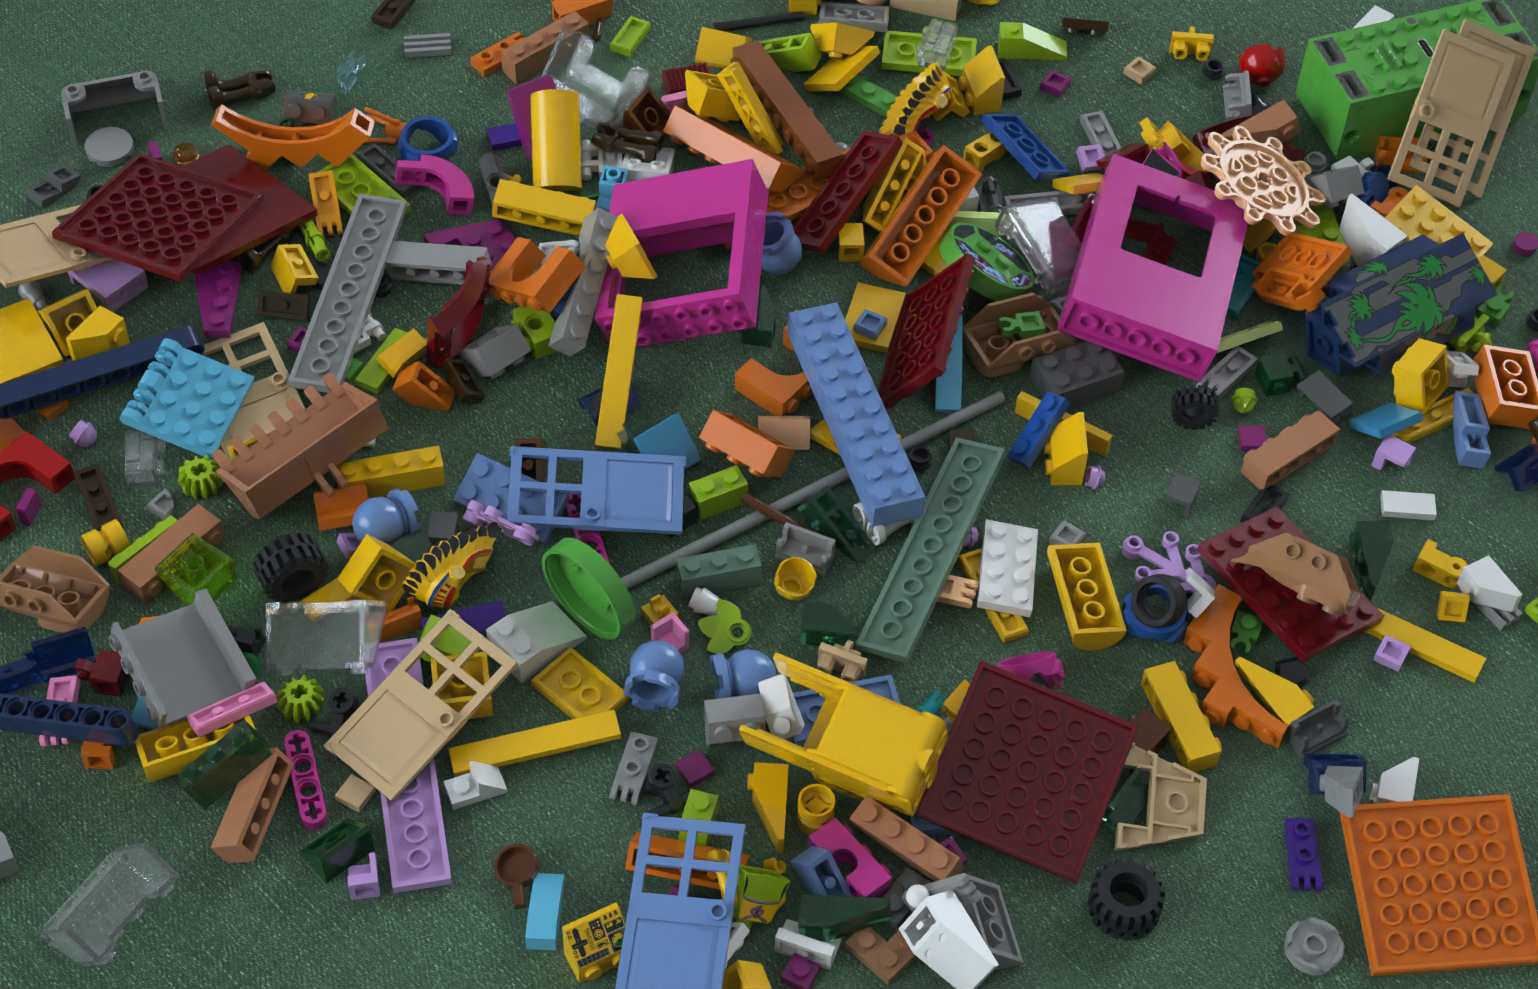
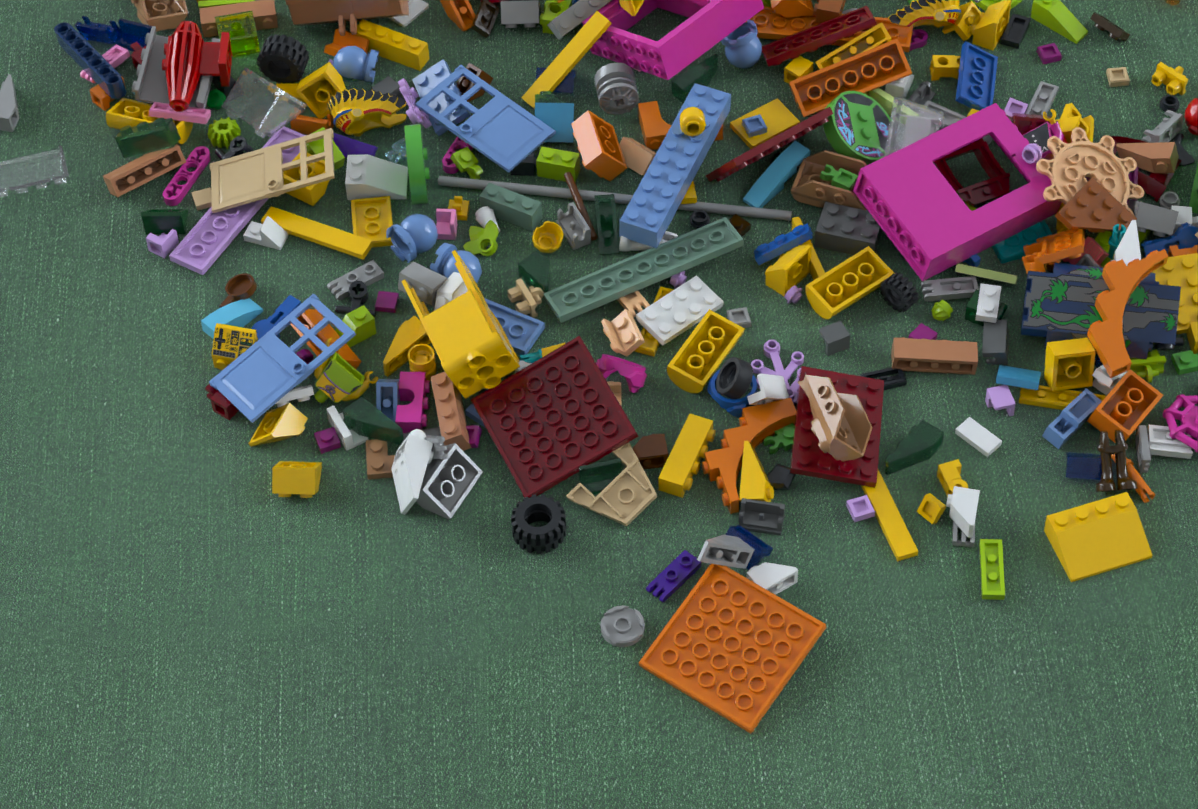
camera: 45 degrees right, 0 degrees up
none -> red piece [162,21,233,112]
none -> blue piece [252,295,302,340]
none -> clear light blue plate [385,137,407,164]
none -> lime plate [450,147,483,179]
none -> light grey wheel [594,62,639,115]
none -> light nougat bracket [601,309,645,357]
none -> yellow head [679,107,706,137]
none -> yellow brick [805,246,895,319]
none -> white plate [975,283,1001,323]
none -> lavender plate [1022,143,1043,163]
none -> dark orange plate [1055,177,1137,233]
none -> orange arch [1087,249,1169,378]
none -> teal pin [1108,224,1126,259]

